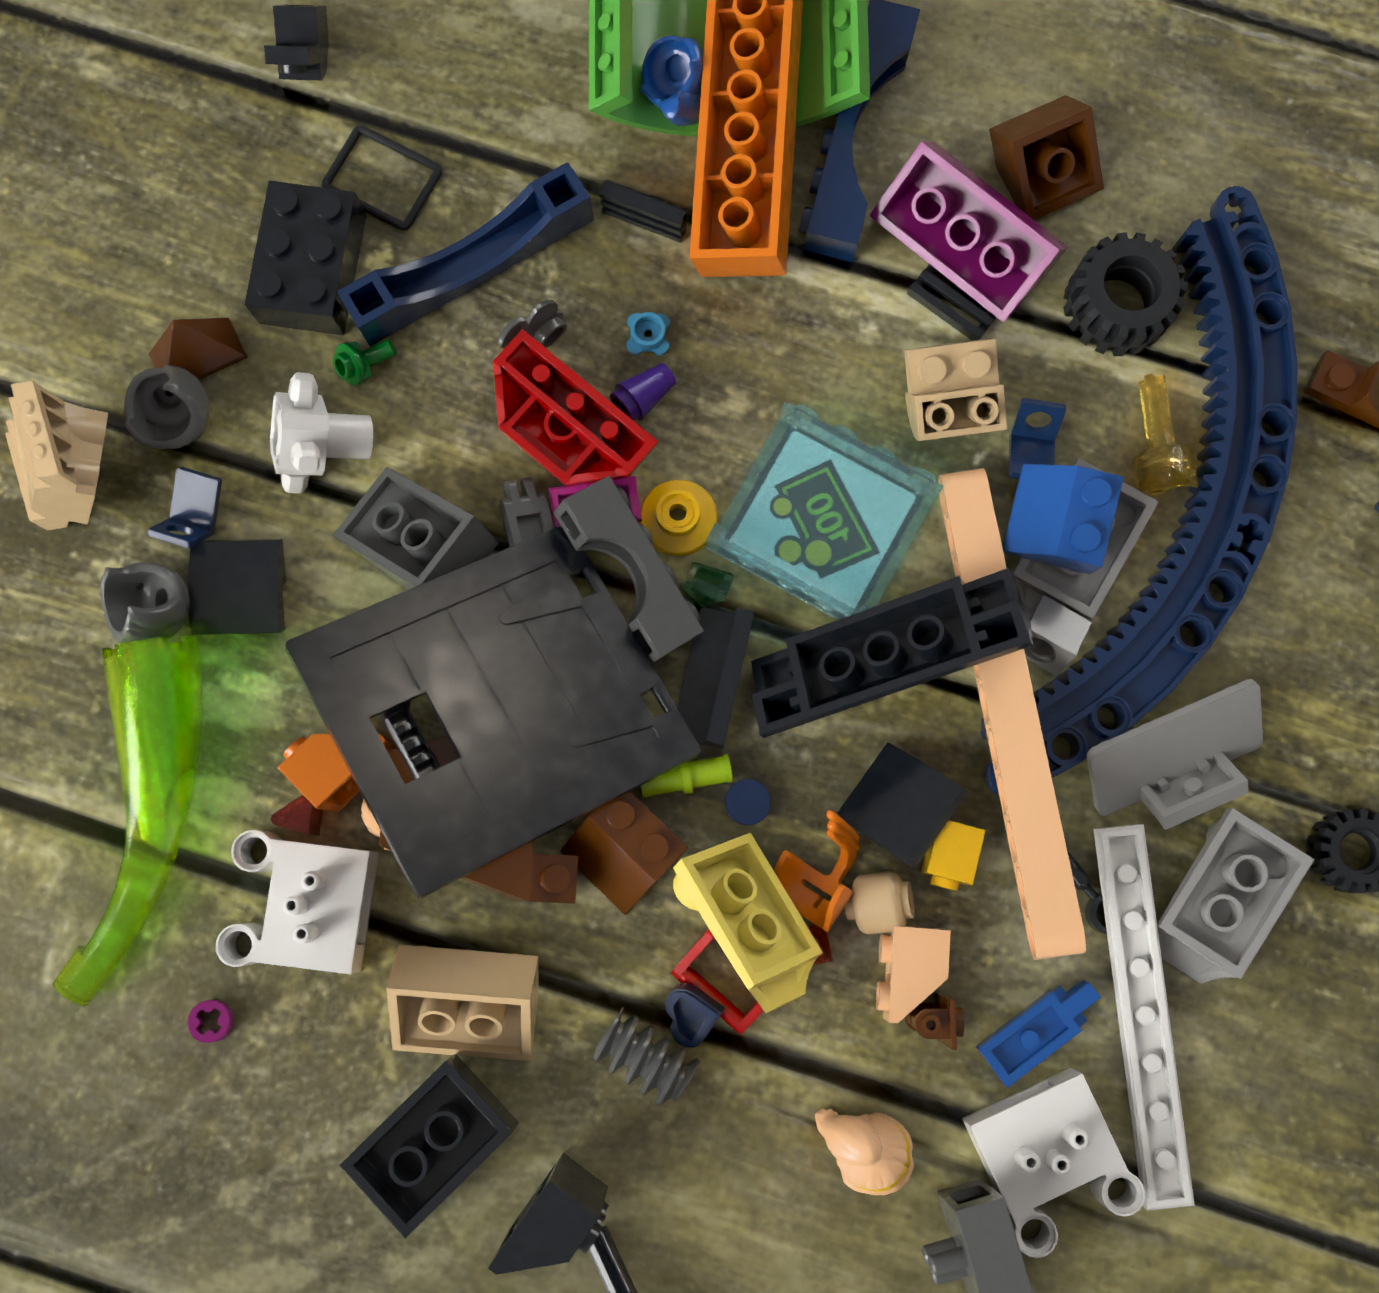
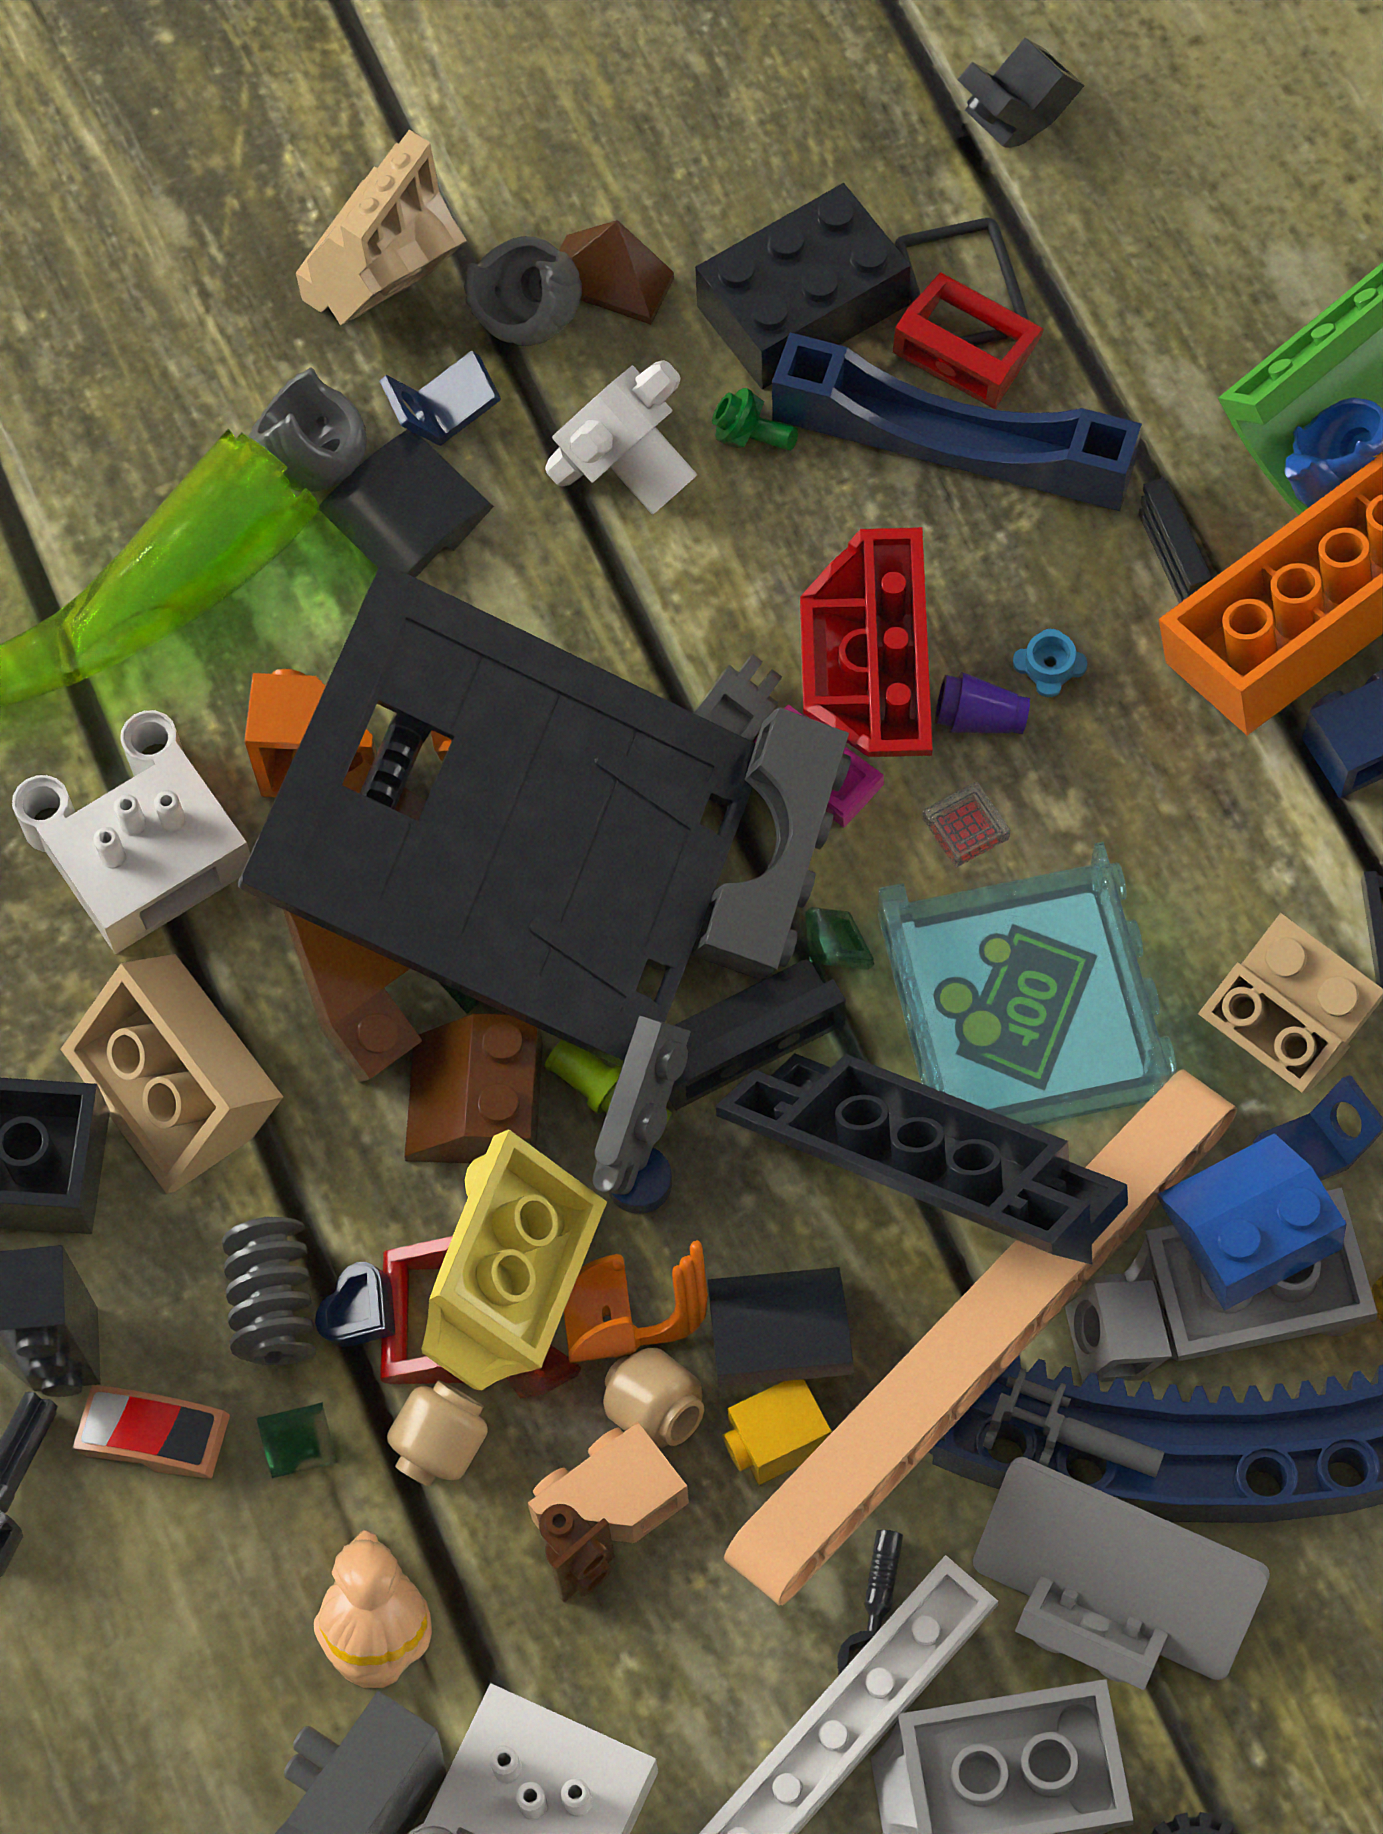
camera: 50 degrees right, 15 degrees down
clear red slope [270,795,323,836] -> none
dark grey slope [333,467,499,590] -> none
dark grey plate [497,300,567,348] -> none
yellow piece [639,479,718,556] -> none
blue hinge [975,980,1101,1088] -> none
none -> slope [73,1385,230,1479]
none -> clear green slope [256,1402,338,1478]
none -> tan head [387,1380,488,1487]
none -> dark grey hinge [593,1015,691,1195]
none -> red tile [892,272,1044,409]
none -> clear tile [923,781,1010,868]
none -> dark grey piece [983,1368,1165,1478]

